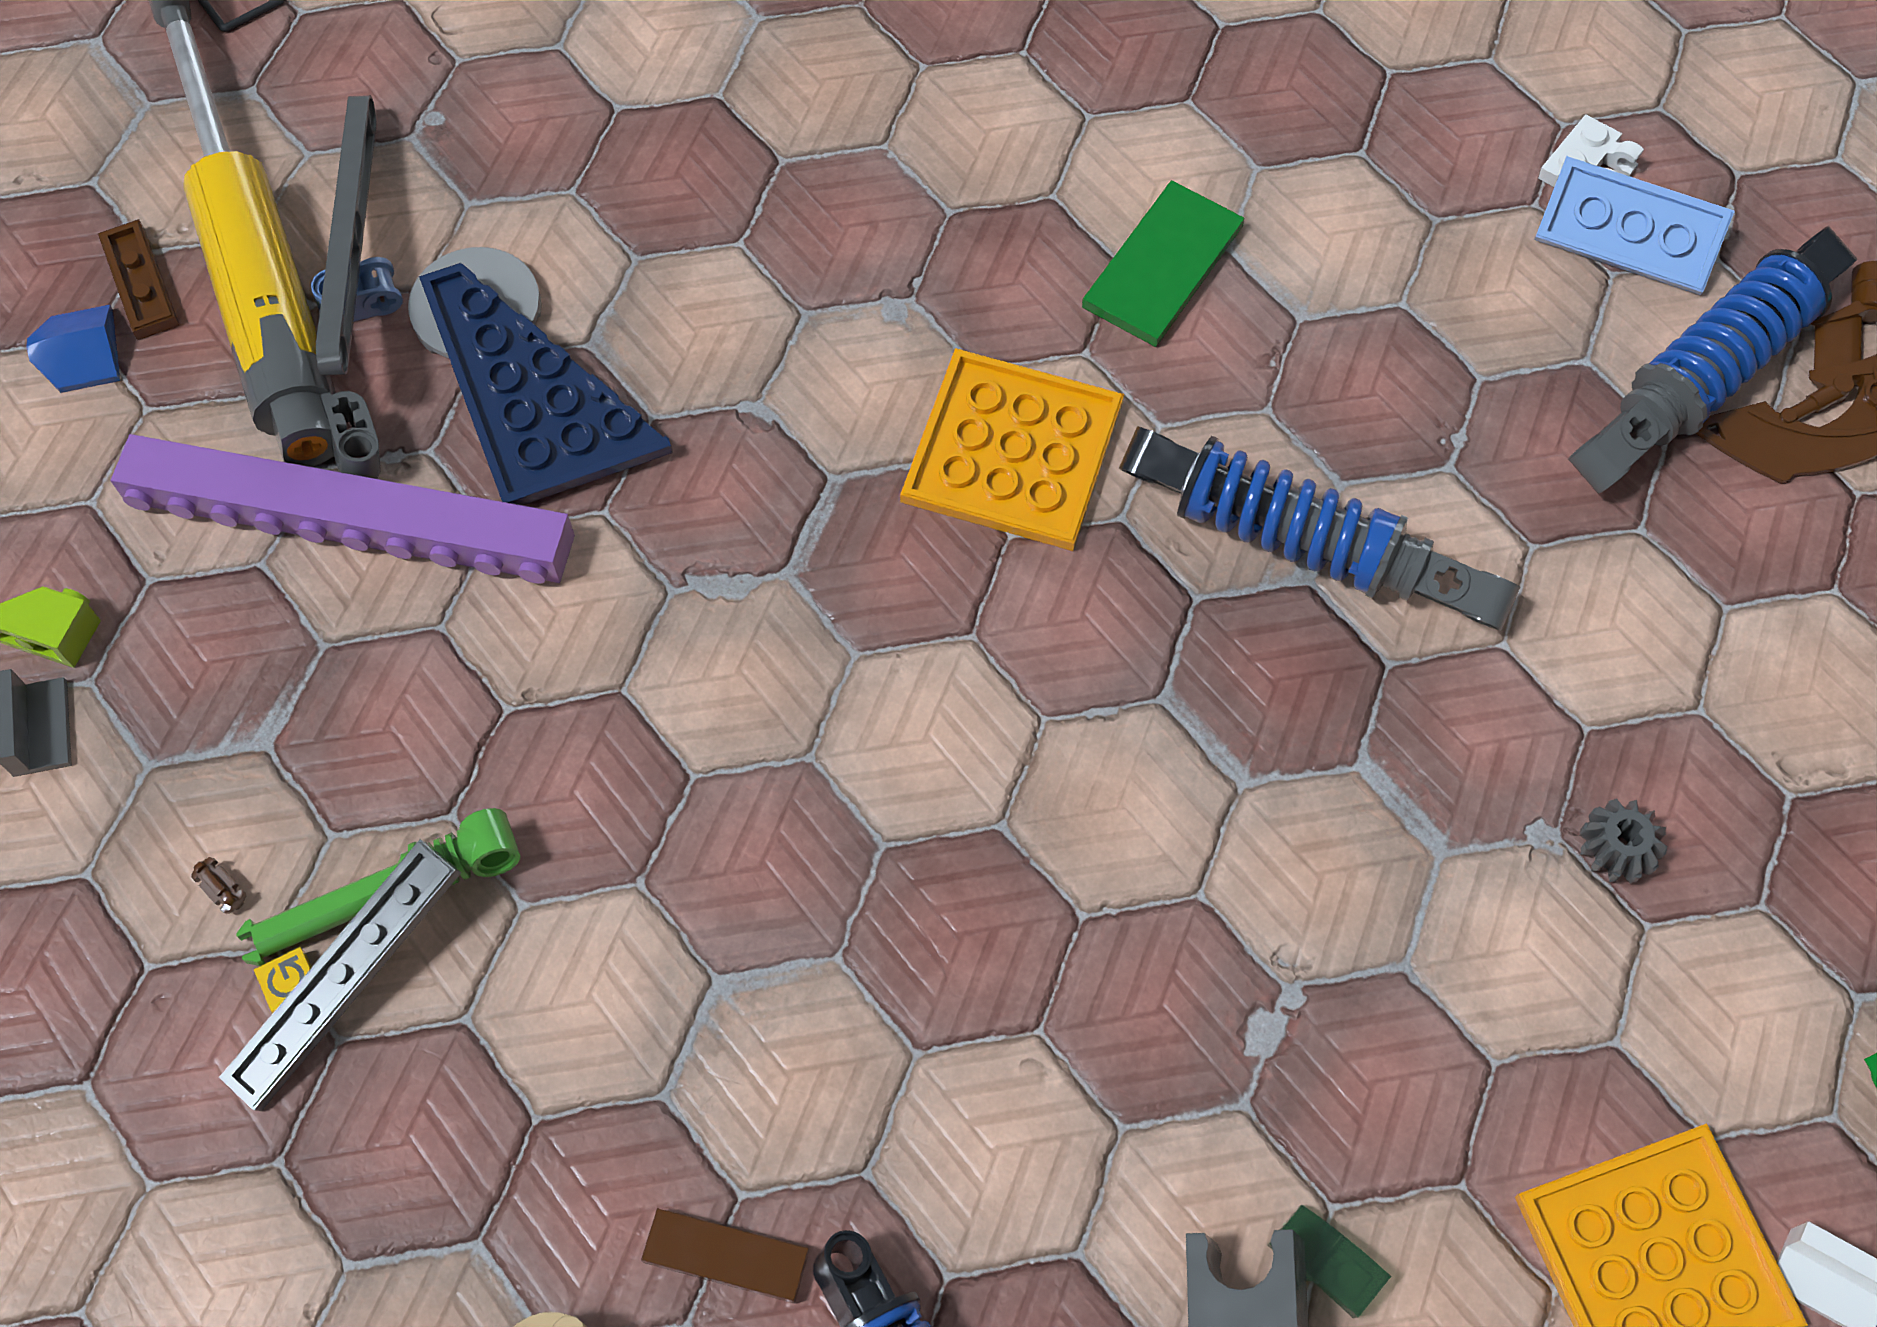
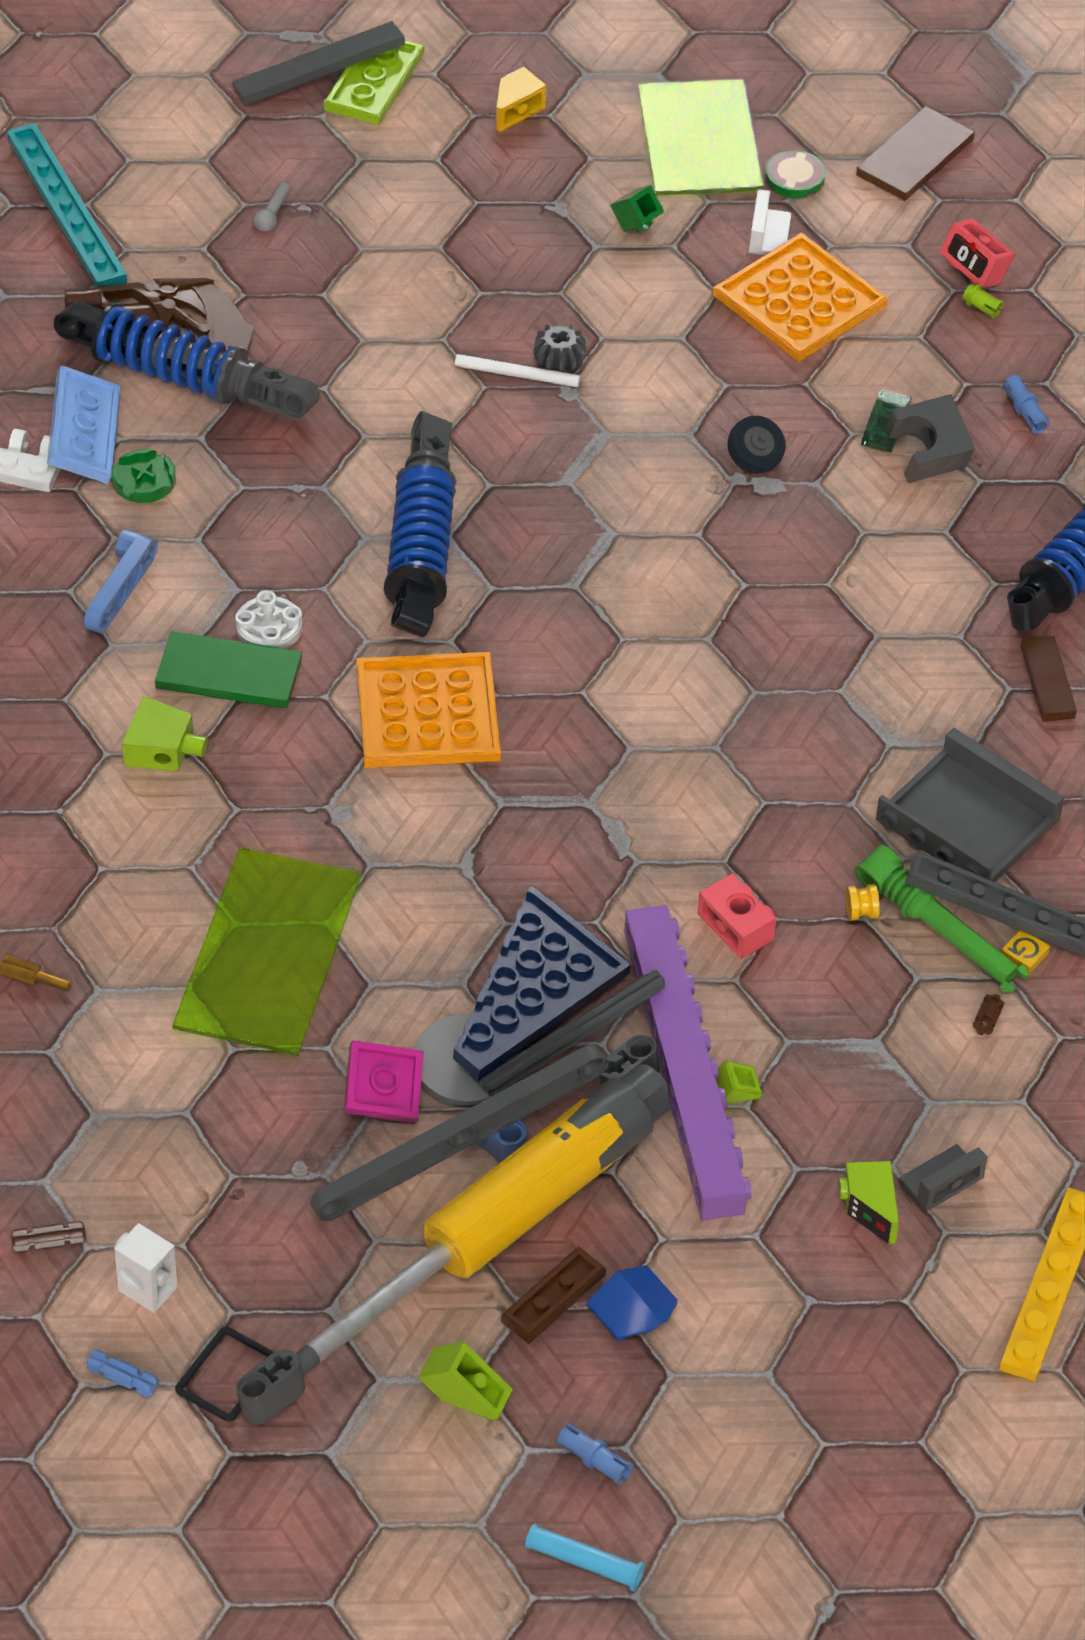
camera: 115 degrees left, 15 degrees down
none -> medium blue beam [84,530,158,634]
none -> green tile [111,449,176,503]
none -> lime torso [122,696,208,771]
none -> clear neon green piece [172,847,361,1056]
none -> white tile [235,590,302,649]
none -> dark pink hinge [343,1040,424,1124]
none -> lime slope [418,1341,513,1420]
none -> white bar [455,354,581,388]
none -> dark grey axle [481,970,665,1096]
none -> coral brick [697,873,776,959]
none -> lime slope [716,1060,763,1104]
none -> black wheel [727,415,786,474]
none -> yellow wheel [845,884,880,921]
none -> dark grey panel [876,728,1064,882]

